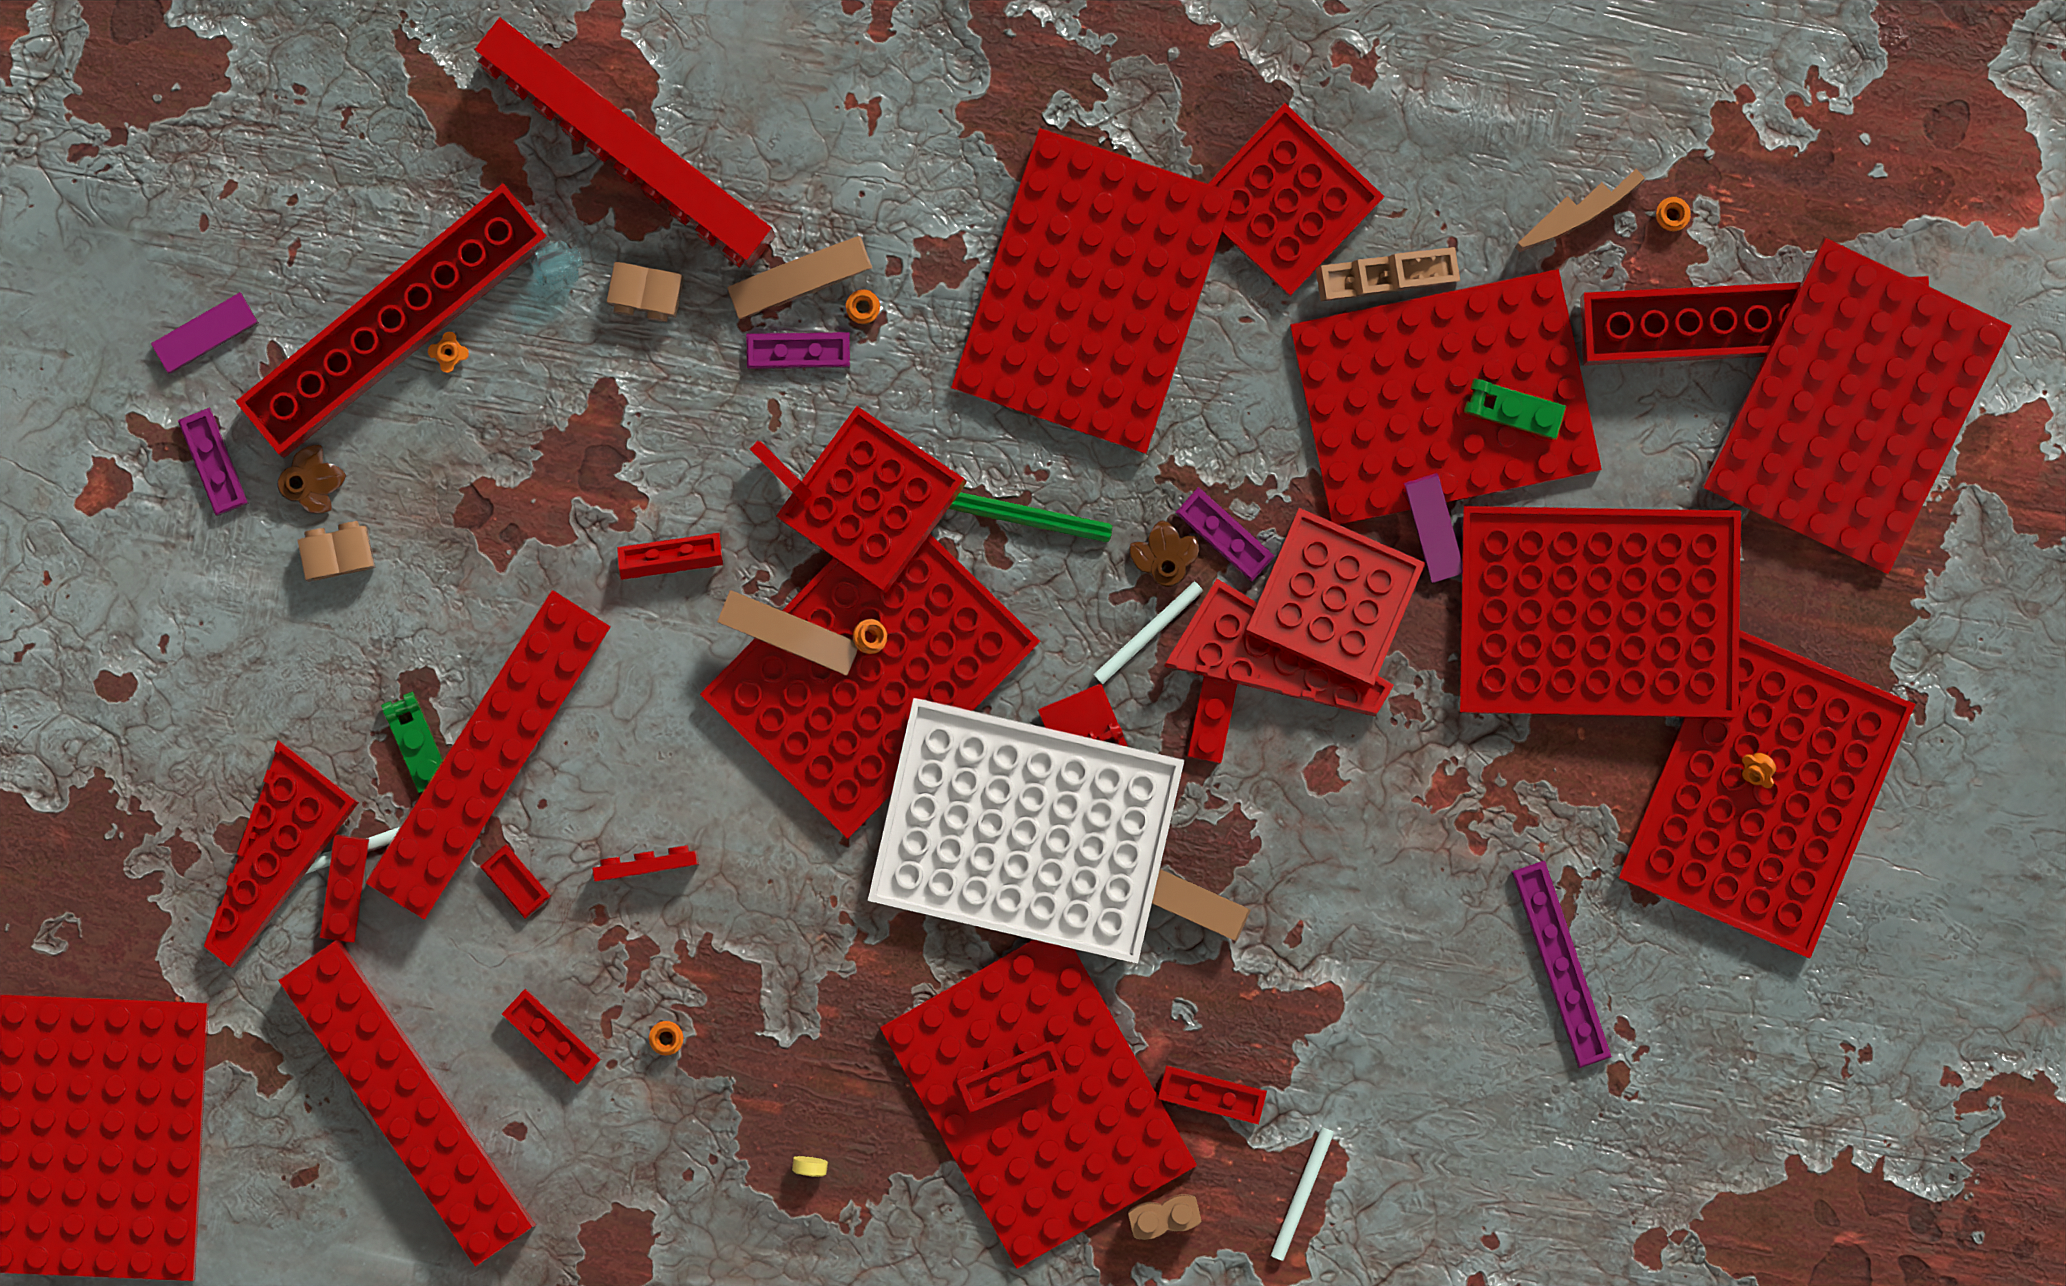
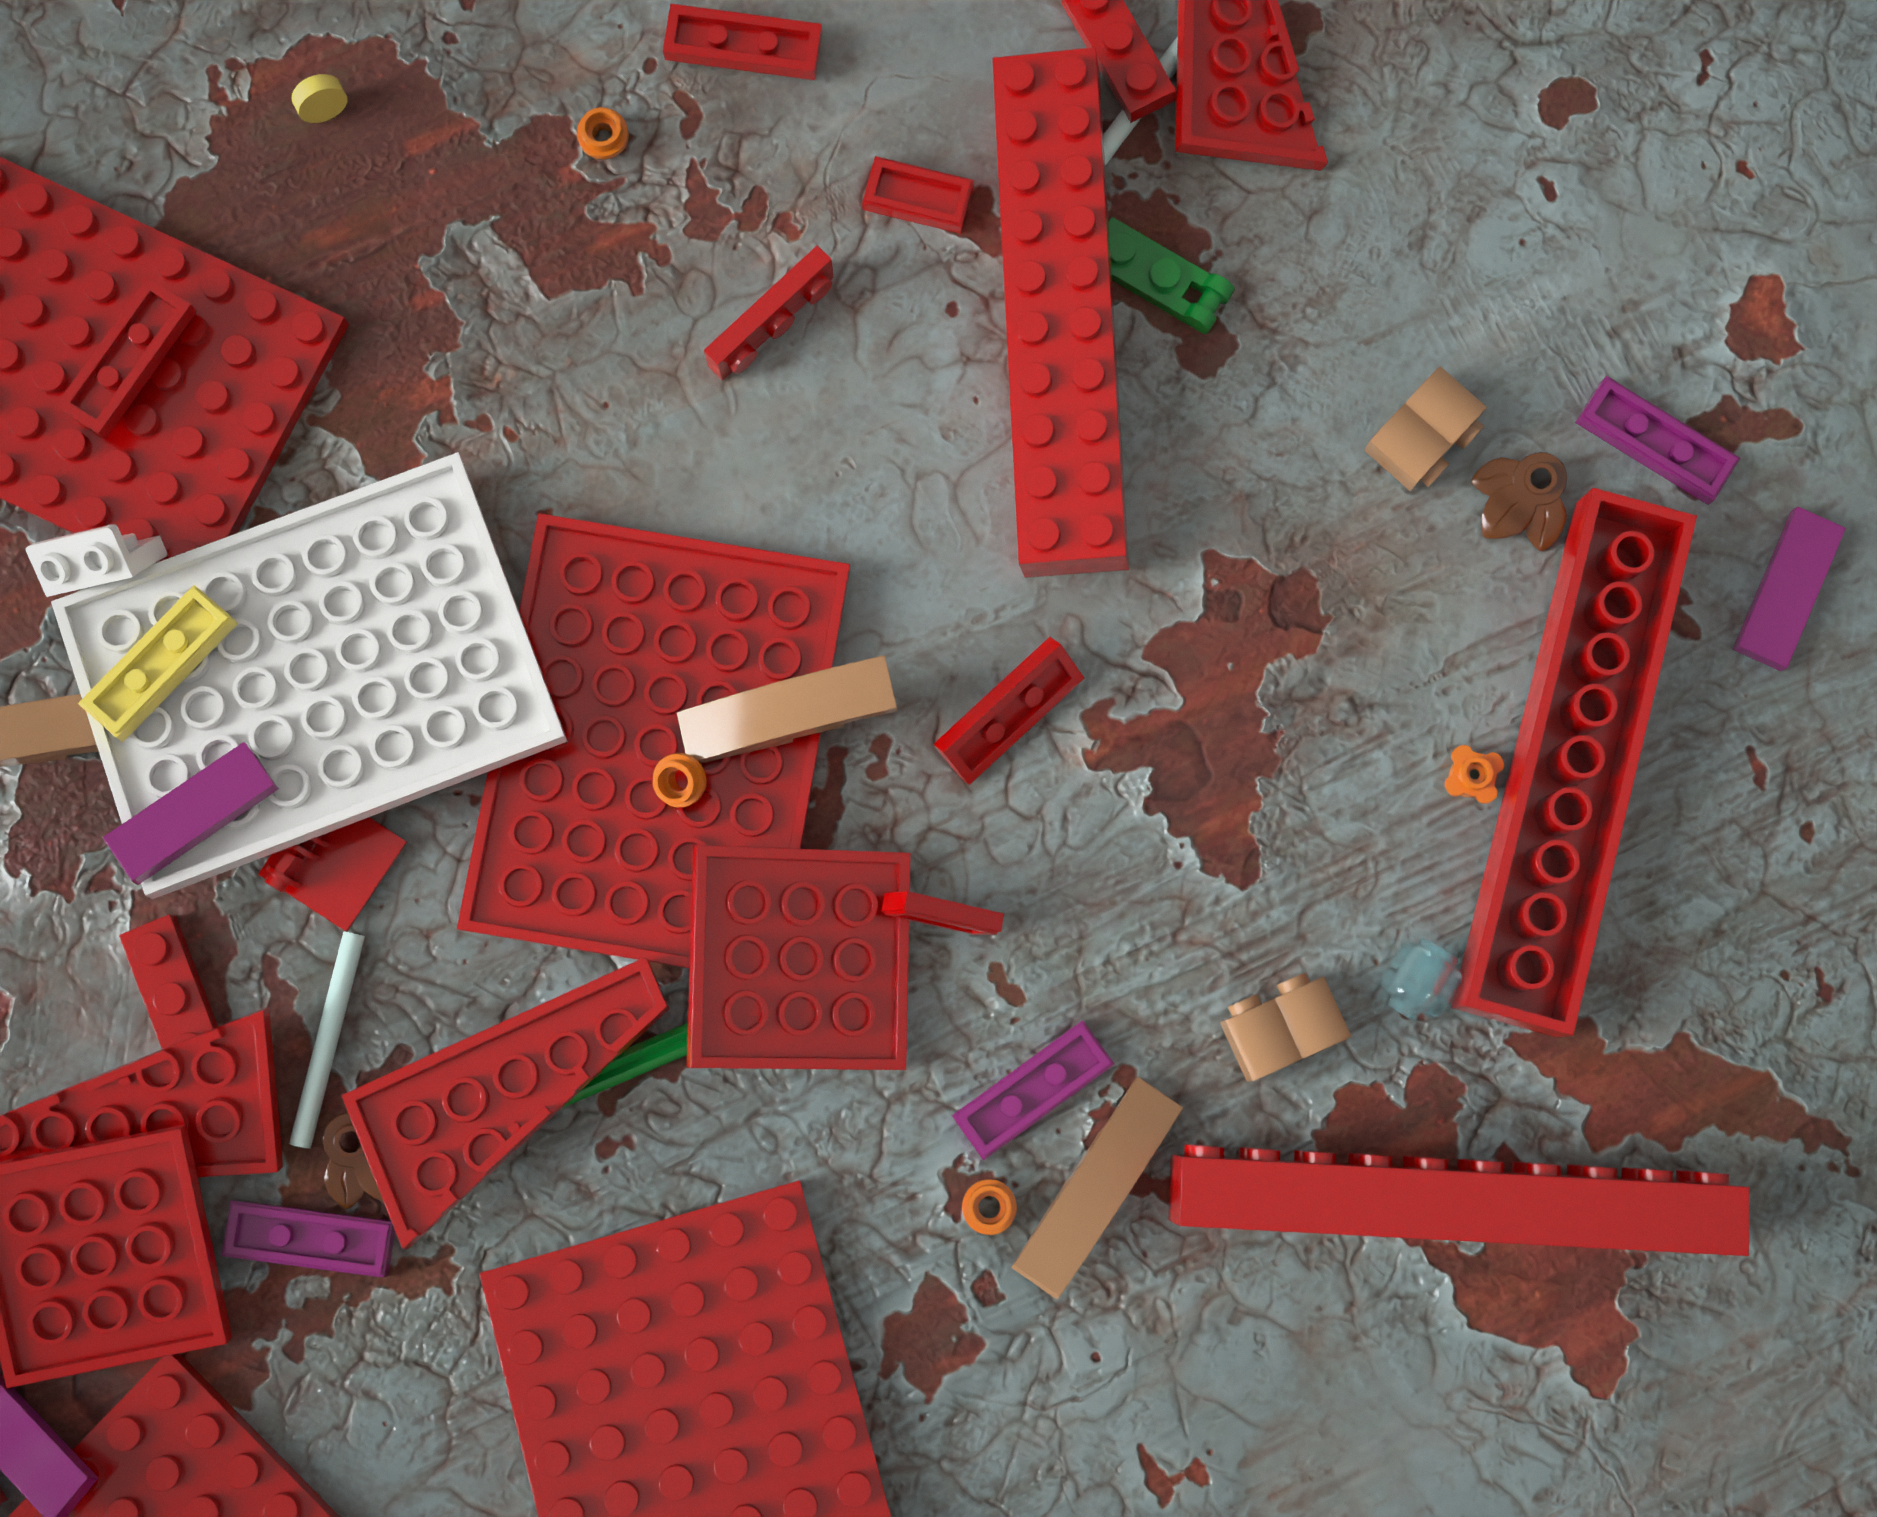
camera: 145 degrees right, 5 degrees down
none -> white bracket [26,524,168,597]
none -> light yellow tile [78,585,238,743]
none -> magenta tile [102,742,279,885]
none -> red wing [341,957,670,1249]

